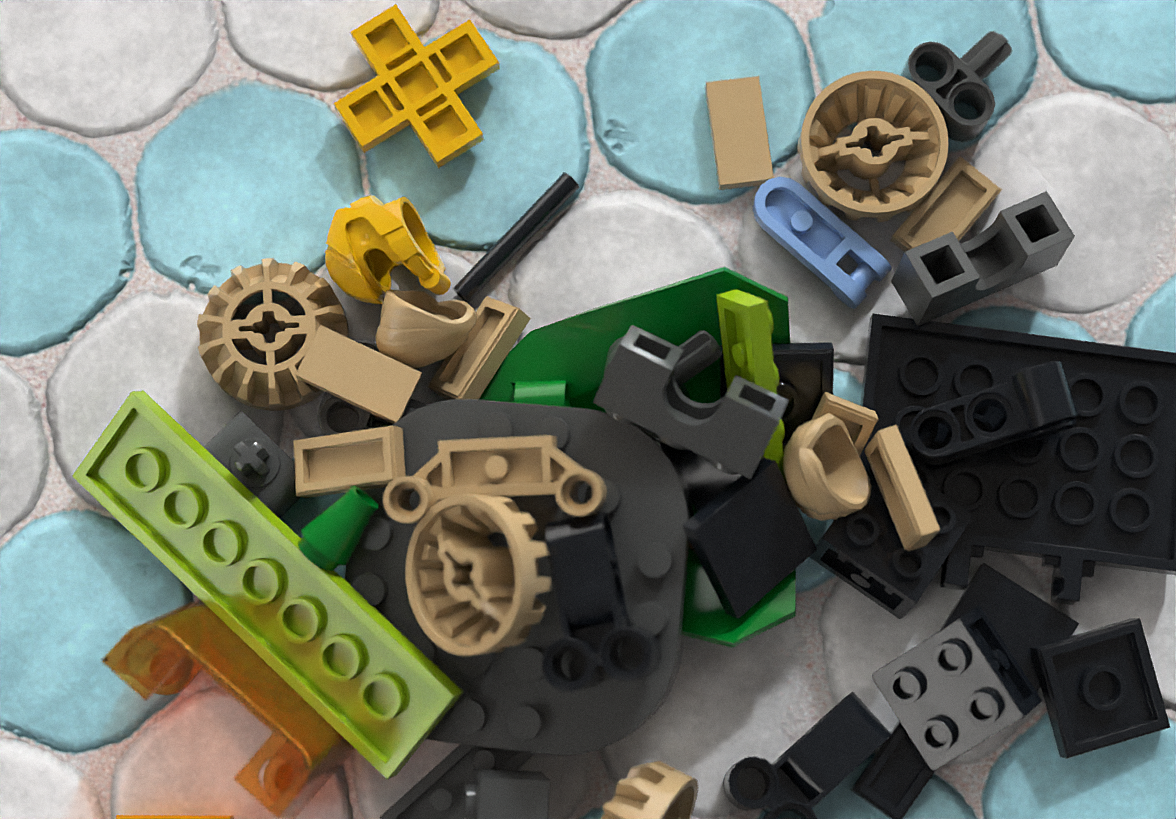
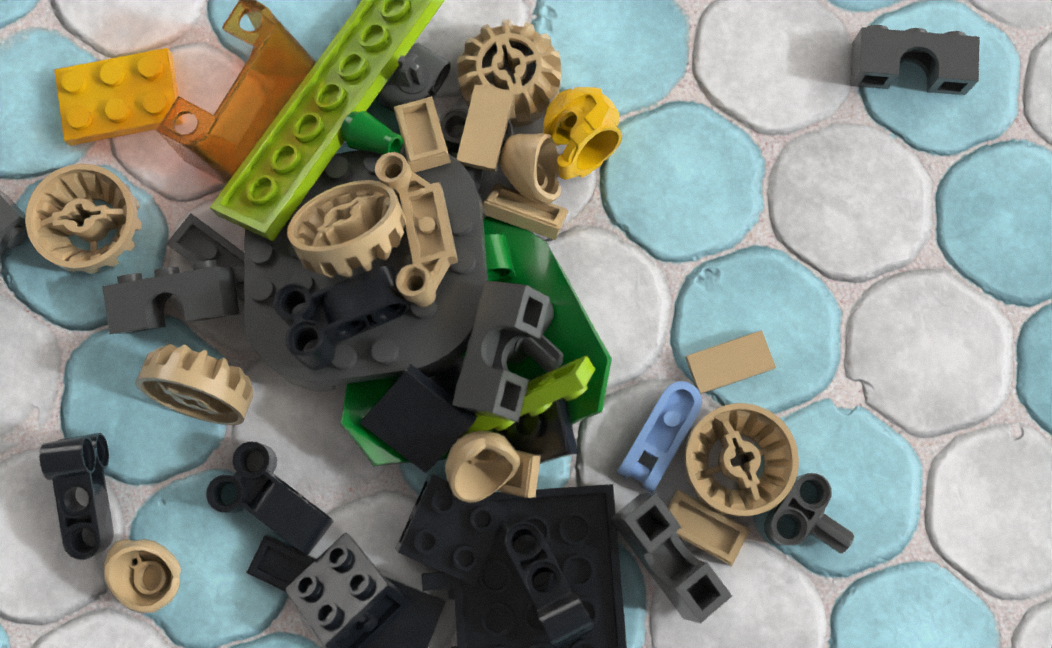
camera: 85 degrees right, 0 degrees up
yellow plate [333,4,500,168] -> none
black piece [453,172,579,303] -> none
tan tile [864,425,940,551] -> none

